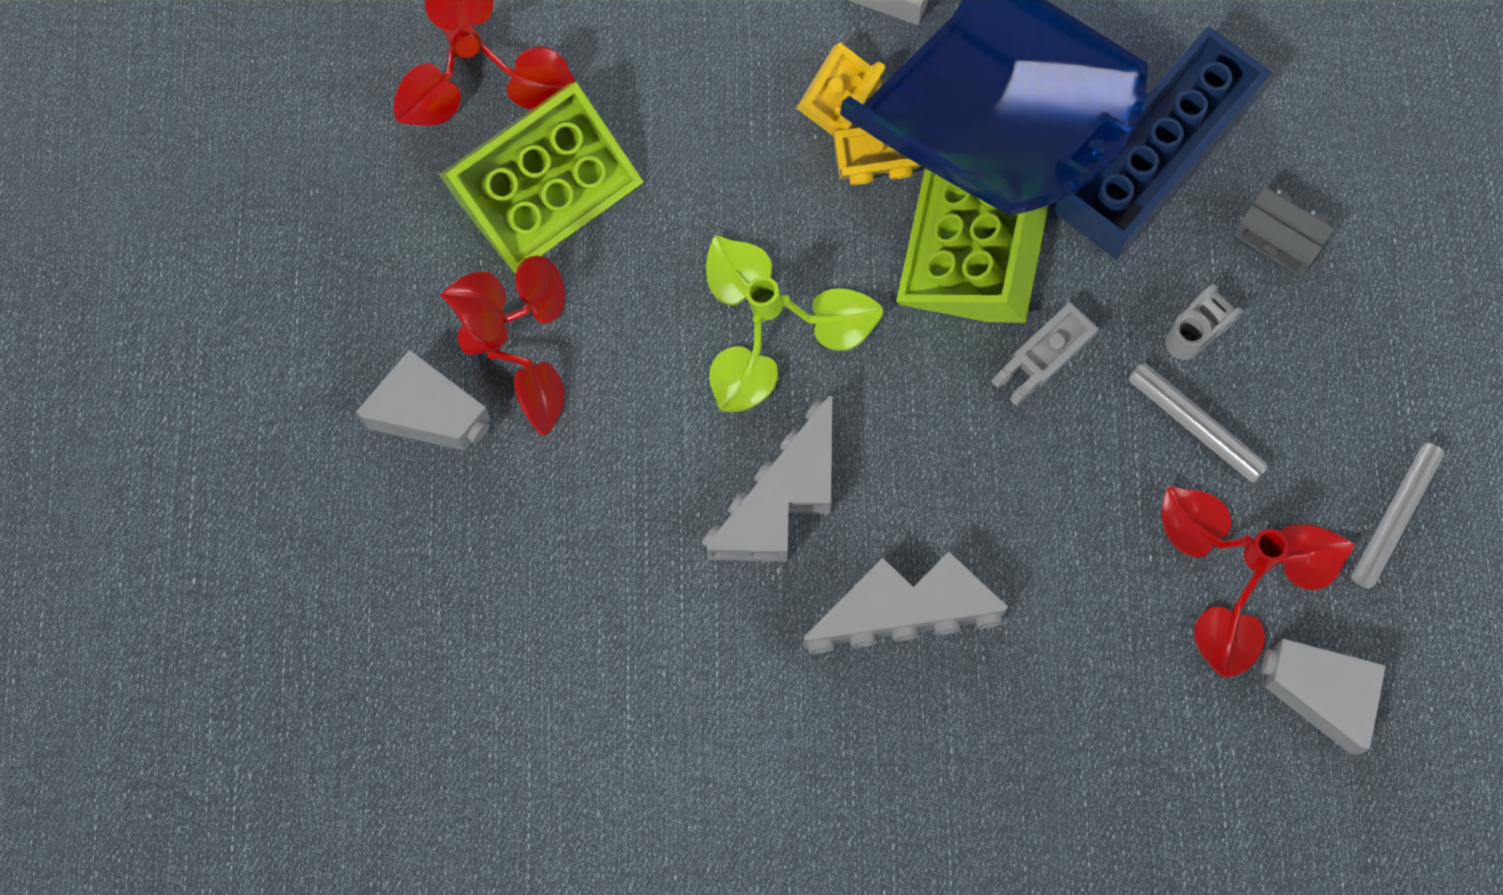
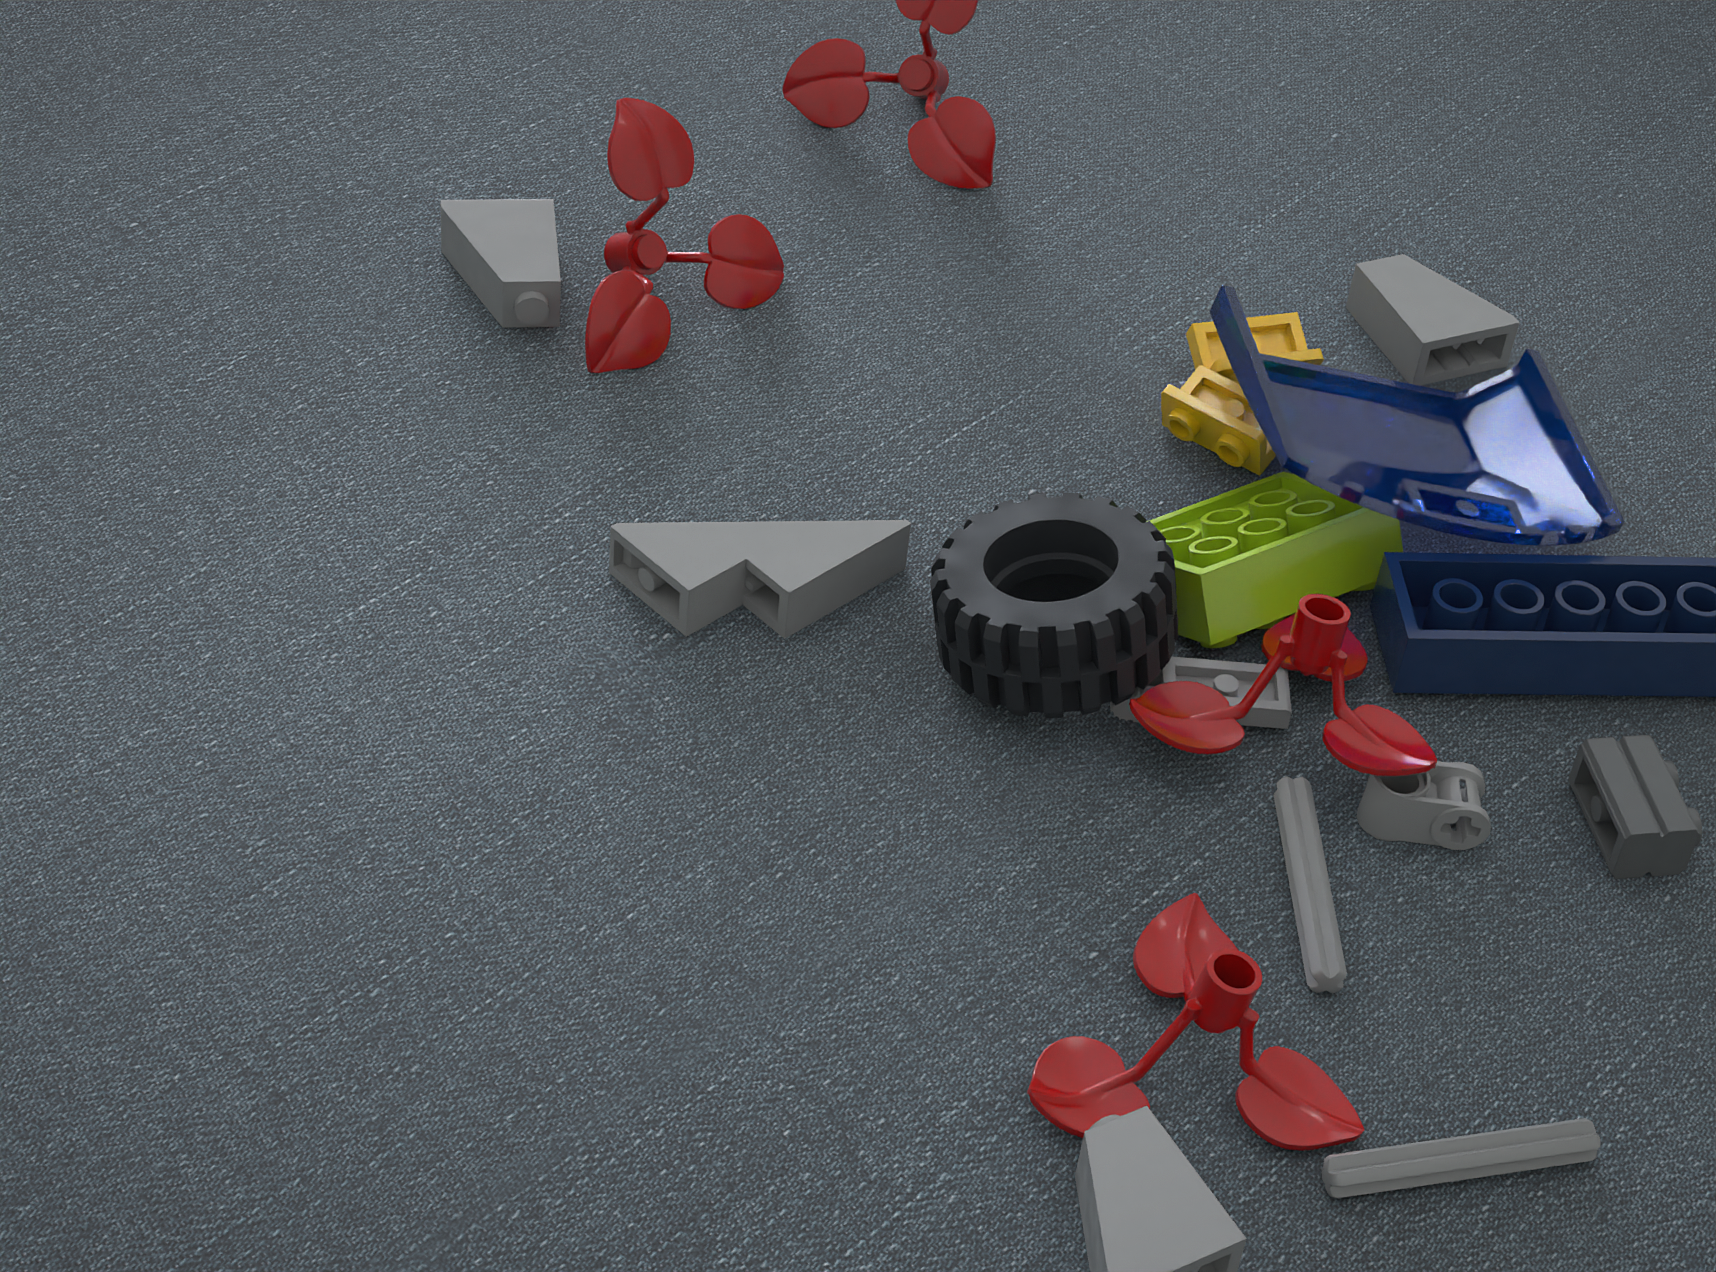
camera: 40 degrees right, 30 degrees down
lime slope [439,82,644,274] -> none
lime plant [706,235,884,412] -> none
light grey slope [802,551,1008,654] -> none
none -> black tyre [930,492,1178,718]
none -> red plant [1129,594,1437,776]

